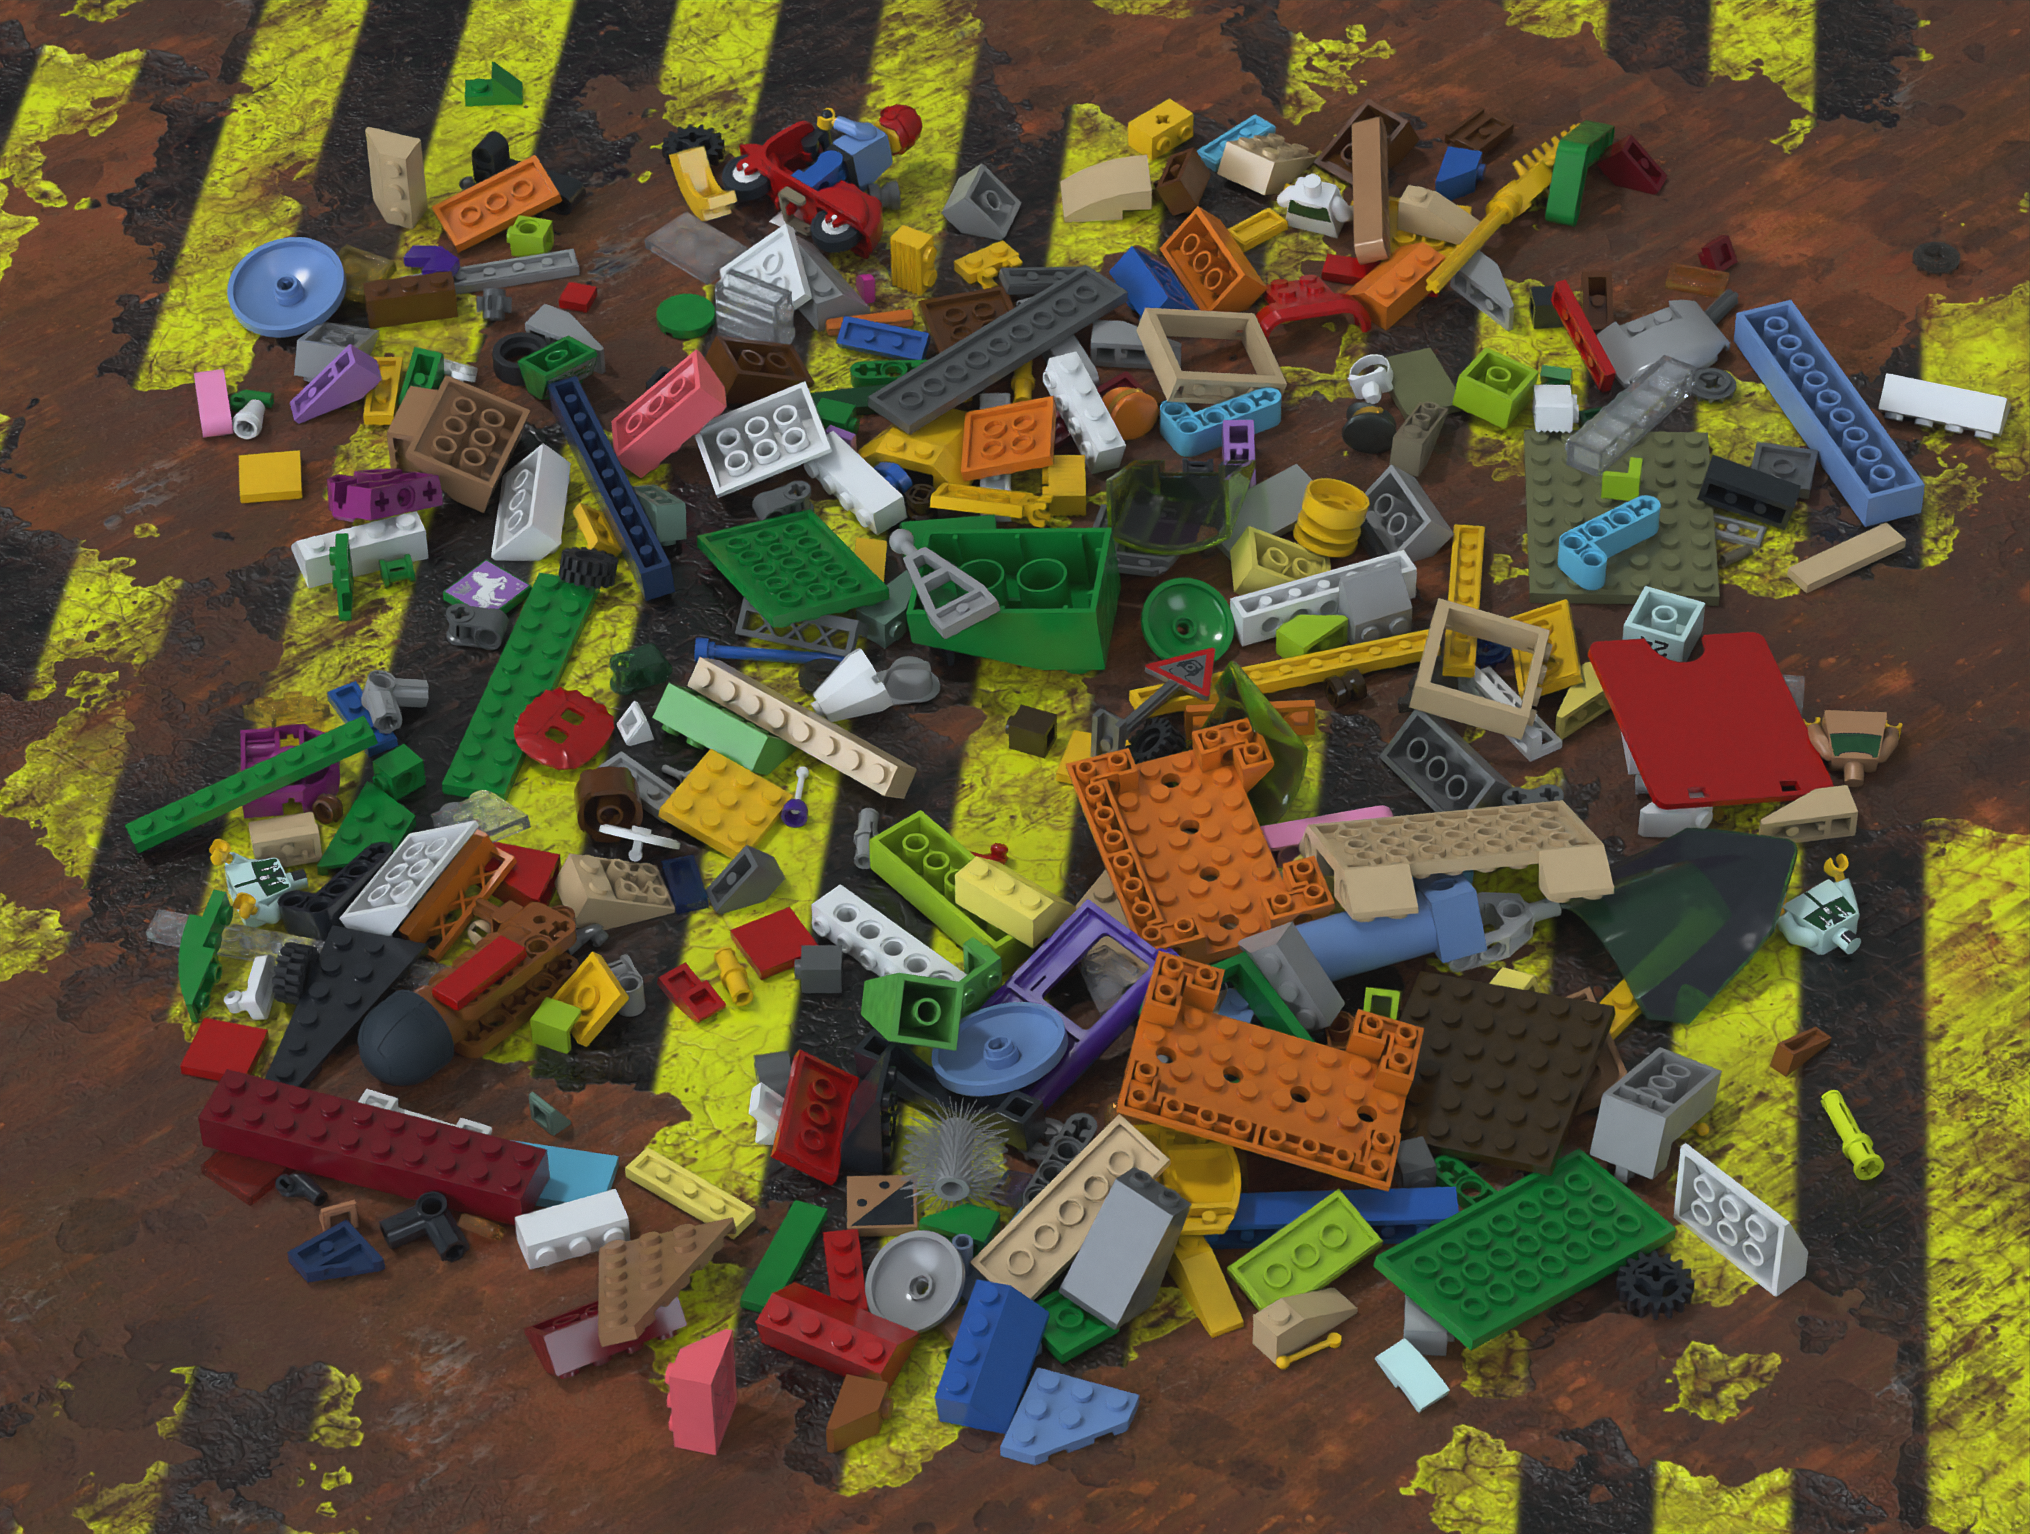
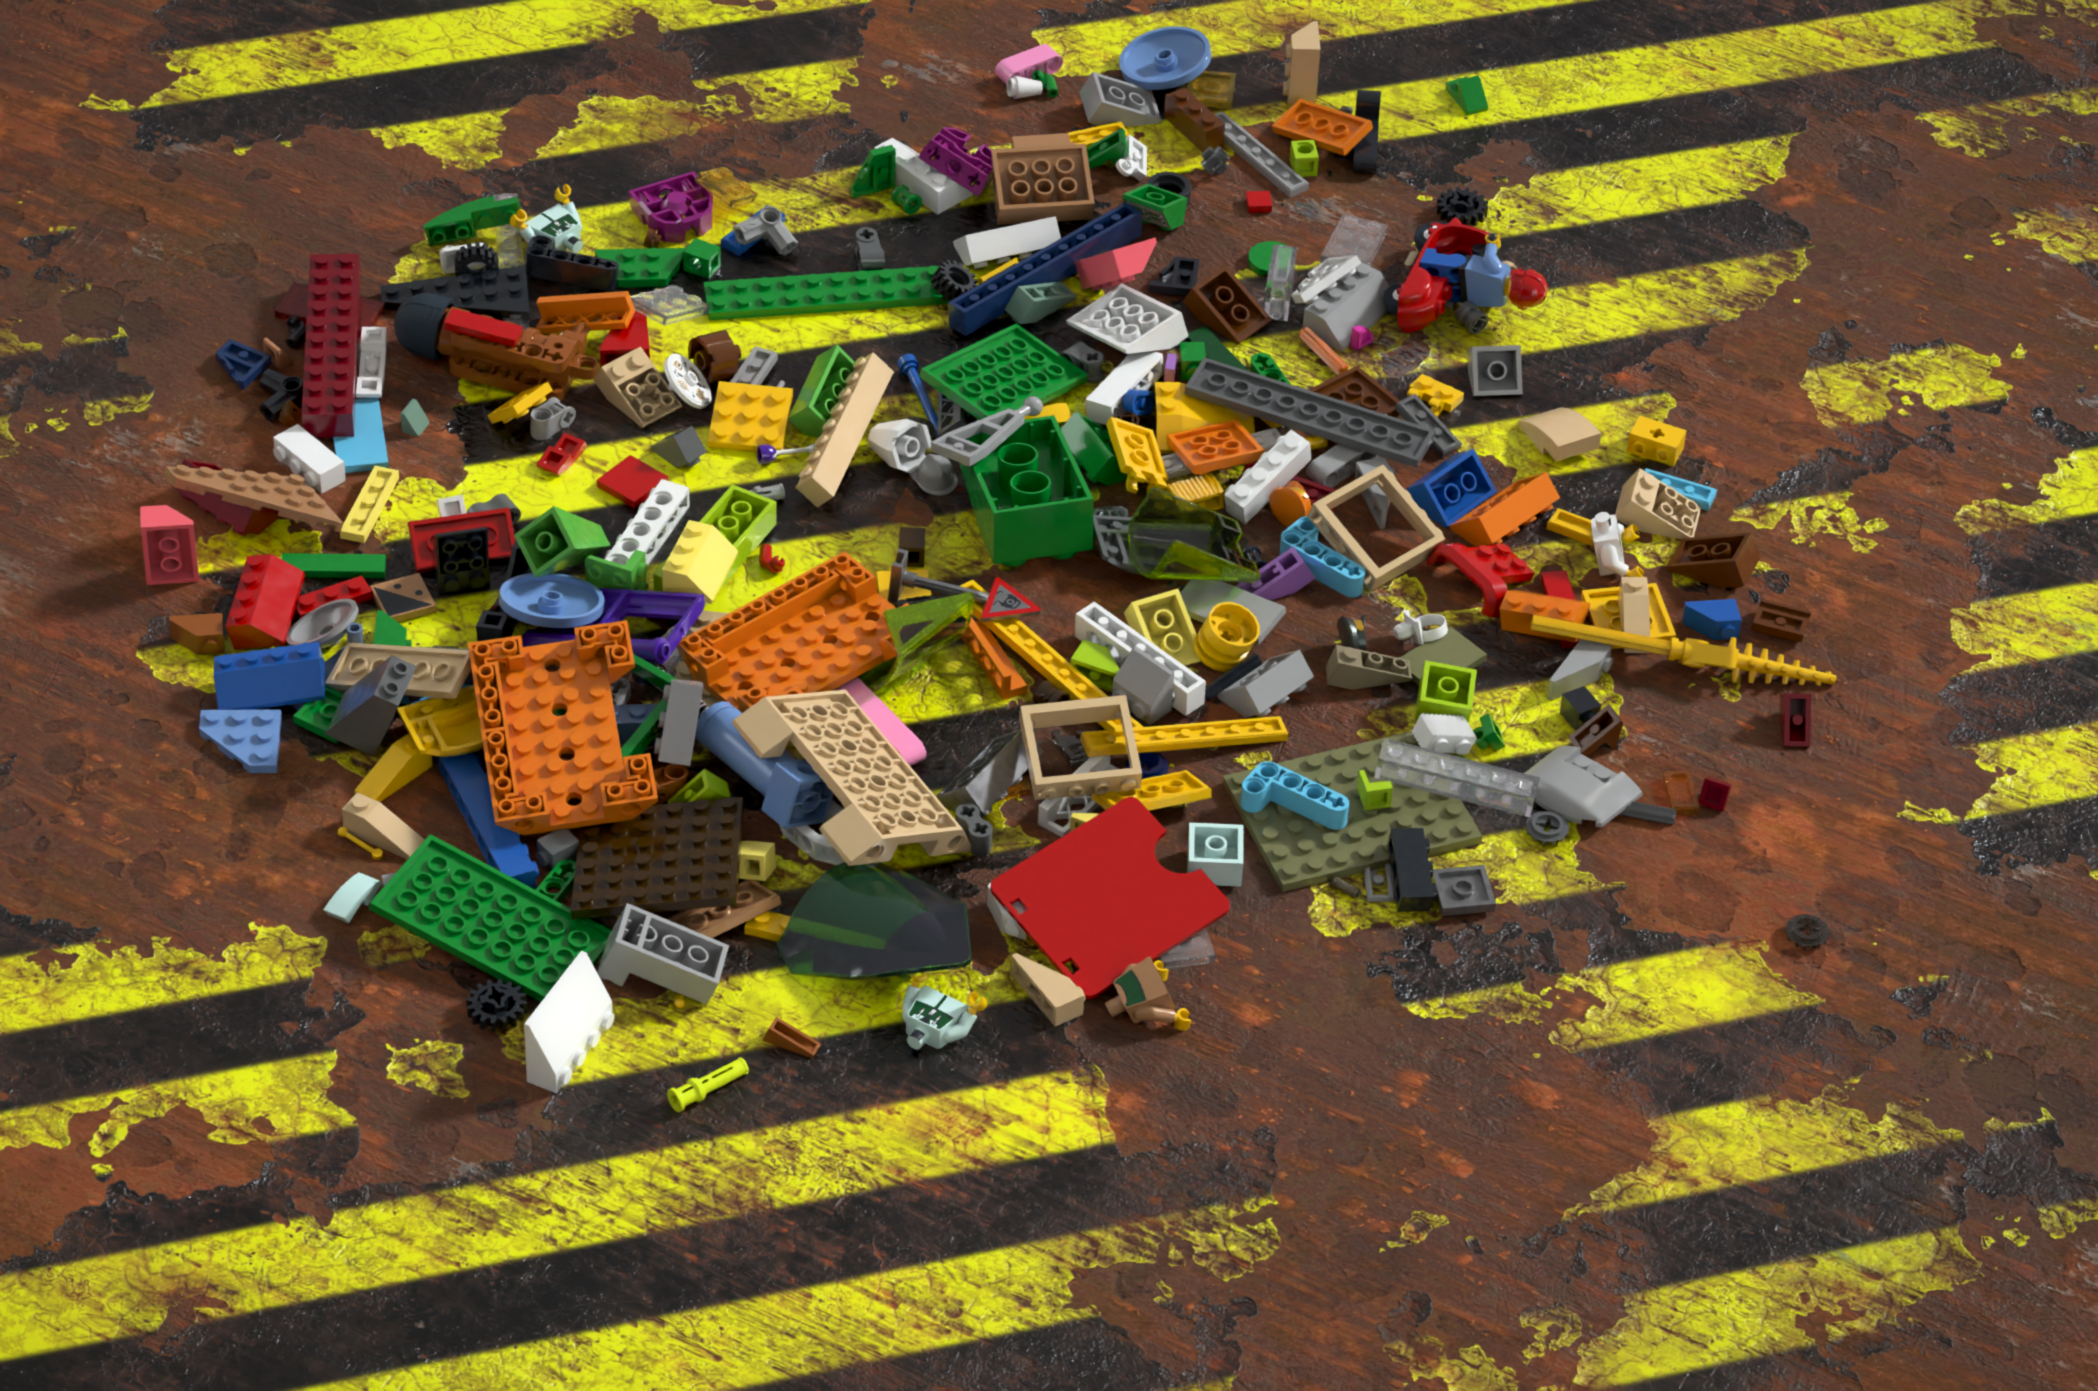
camera: 65 degrees right, 0 degrees up
green plate [125,715,378,853] -> none
red tile [180,1018,269,1081] -> none
yellow tile [239,450,303,503] -> none
tan bracket [248,812,322,867] -> none
medium lavender slope [290,344,382,424] -> none
white slope [339,820,479,937] -> none
dark purple tile [404,245,460,277] -> none
tile [443,559,532,614] -> none
red piece [514,687,615,771] -> none
light grey slope [525,304,606,374] -> none
lime panel [530,997,582,1054] -> none
dark grey arm [565,923,609,955] -> none
clear green piece [609,643,672,695] -> none
white slope [616,701,654,746] -> none
clear blue tile [661,855,709,914] -> none
yellow arch [669,146,738,221] -> none
yellow pin [714,947,753,1006] -> none
dark grey brick [794,945,843,993] -> none
blue plate [836,316,931,360] -> none
yellow brick [890,225,937,296] -> none
light grey piece [901,1096,1009,1213] -> none
green dish [1141,578,1234,662] -> none
reddish brown brick [1152,147,1211,216] -> none
lime tile [1227,1189,1383,1311] -> none
medium nougat beam [1352,116,1390,265] -> none
green beam [1545,120,1615,227] -> none
red tile [1551,279,1616,393] -> none
medium blue brick [1734,300,1925,527] -> none
tan tile [1787,522,1906,593] -> none
white slope [1878,373,2011,440] -> none

